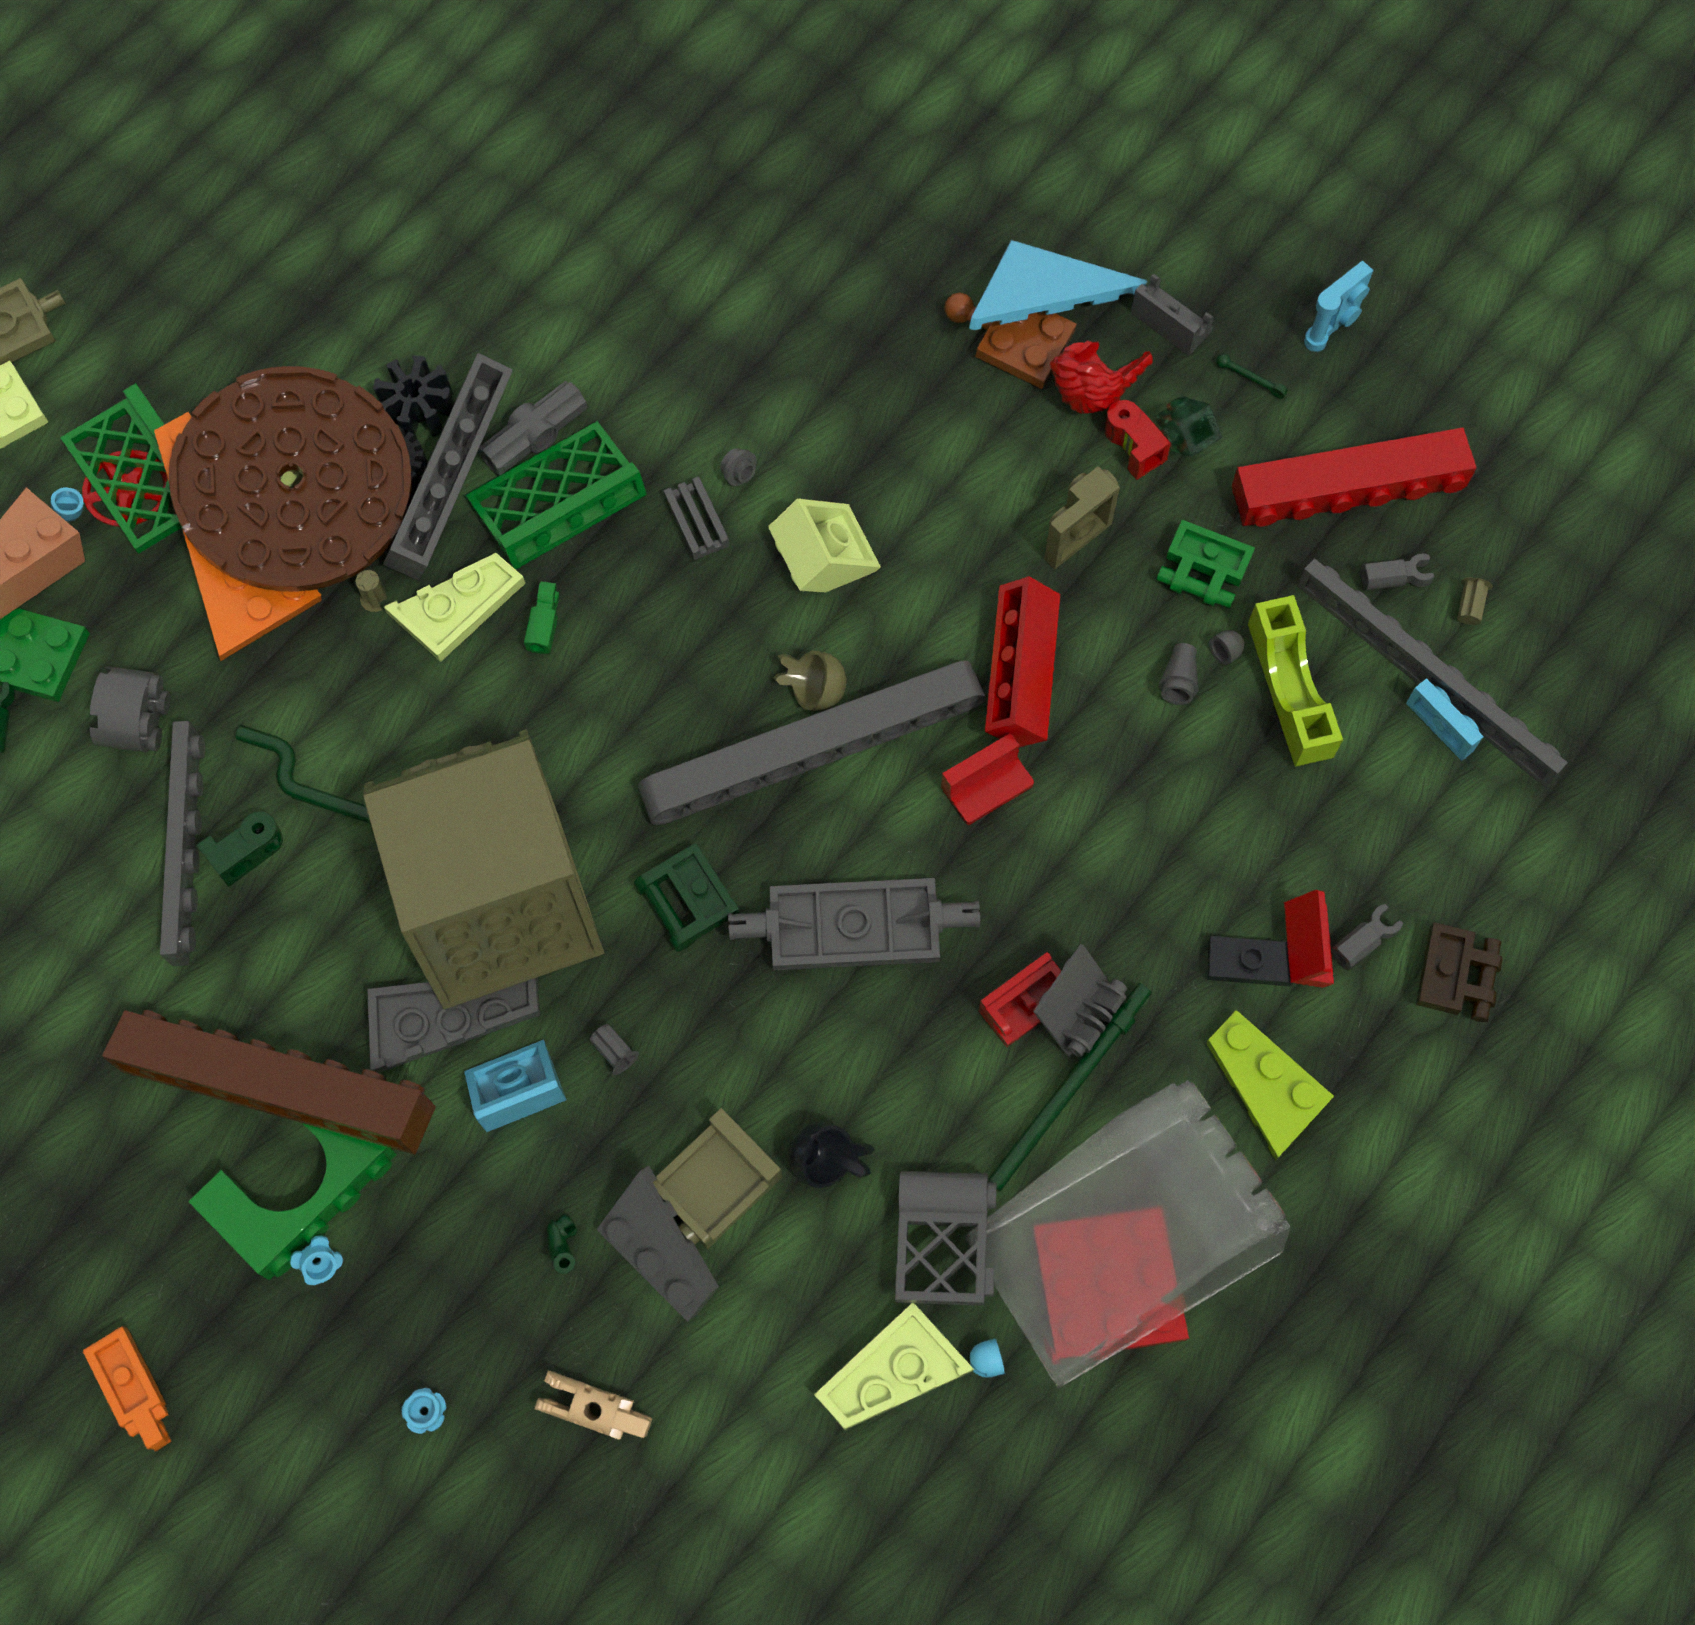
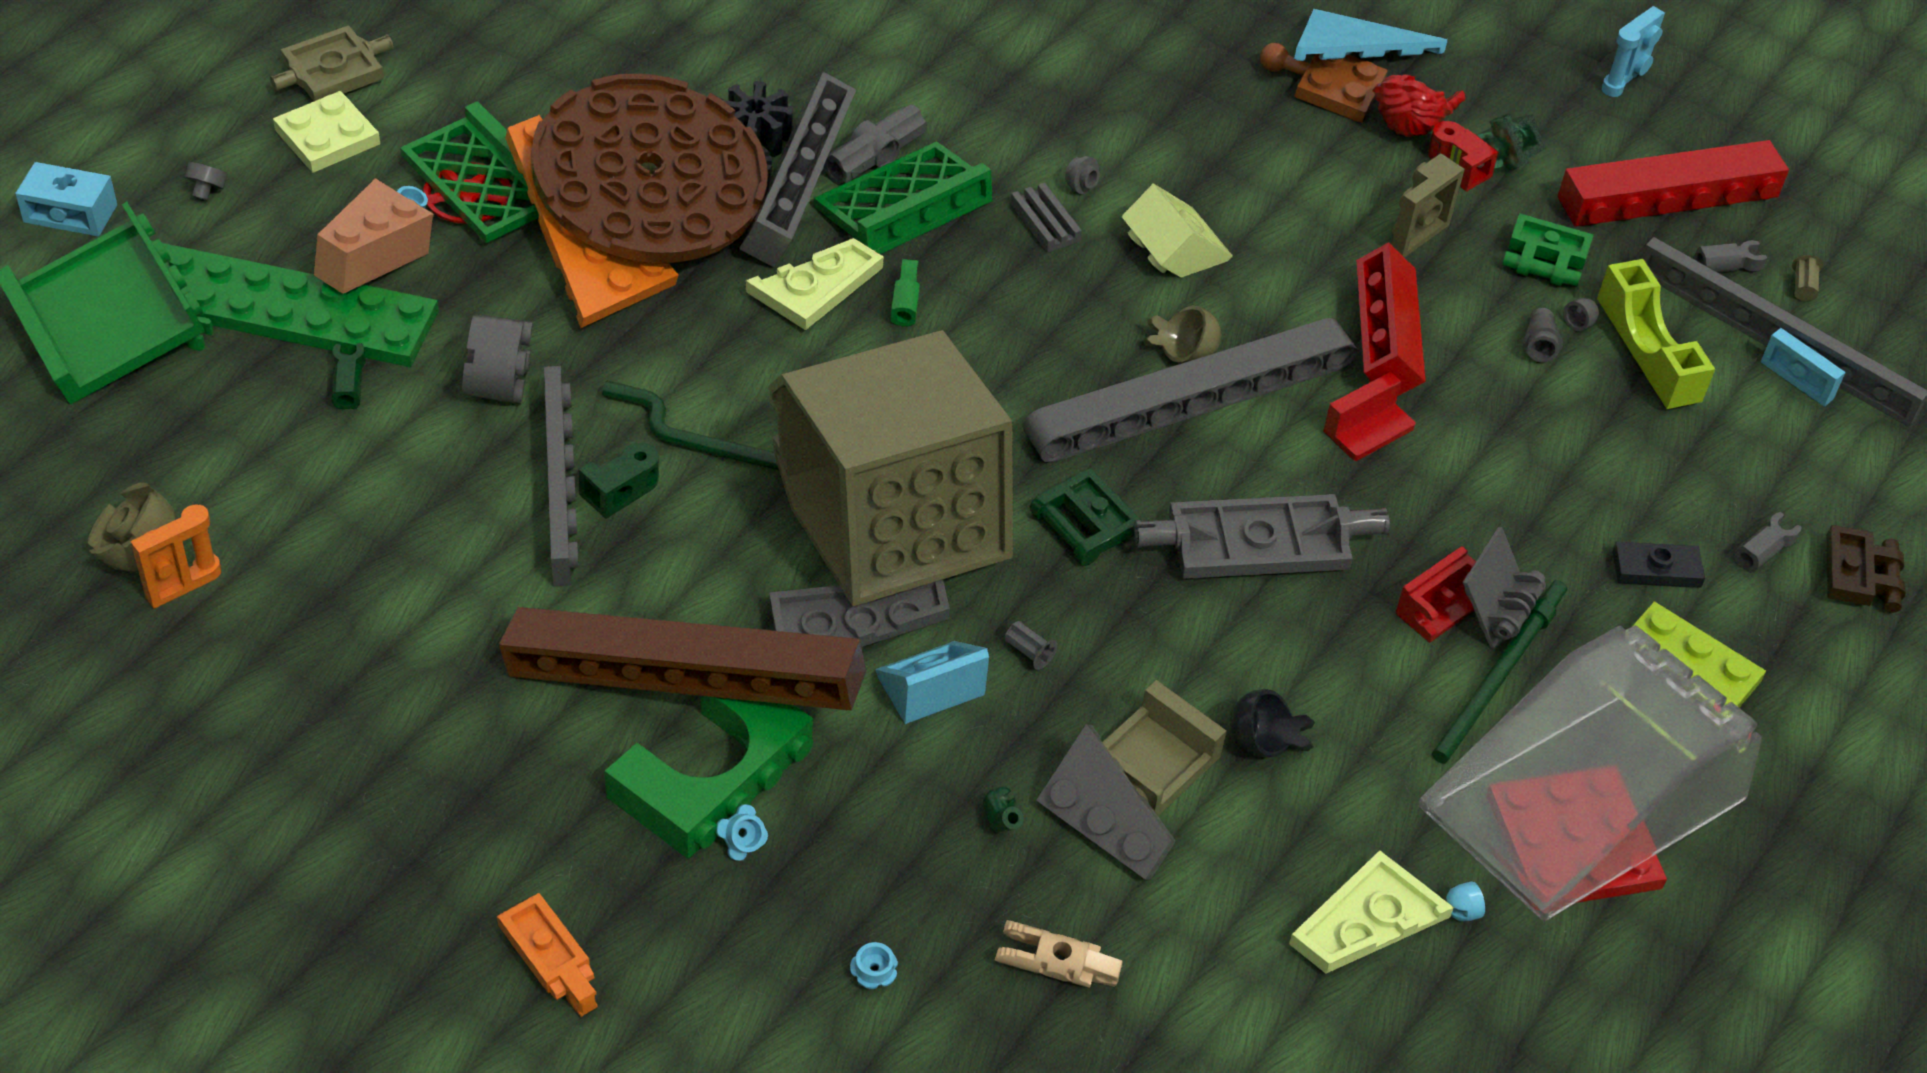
camera: 10 degrees left, 20 degrees down
olive piece [356,570,387,612] -> none
dark grey piece [895,1171,997,1306] -> none
dark grey hinge [1131,274,1214,356] -> none
dark green hinge [1216,354,1288,399] -> none
red panel [1284,890,1334,988] -> none

